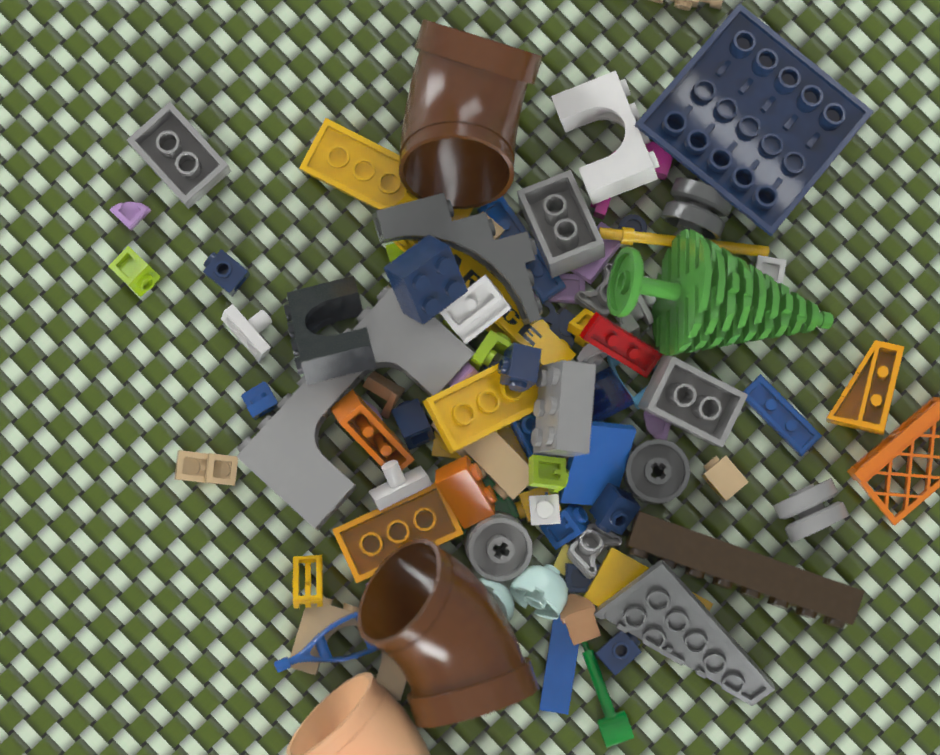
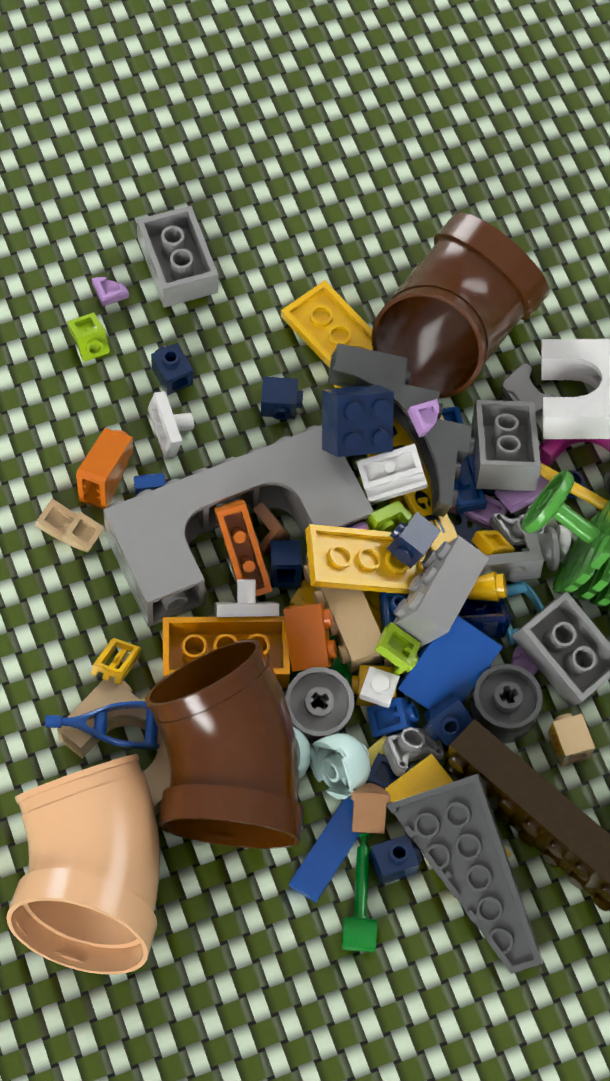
camera: 20 degrees right, 20 degrees down
black arch [284,276,377,385] -> none
red tile [579,312,663,378] -> none
none -> orange slope [76,428,133,509]
none -> dark blue brick [260,376,303,420]
none -> lavender tile [407,399,439,438]
none -> yellow cone [467,571,507,602]
none -> light grey piece [502,364,556,415]

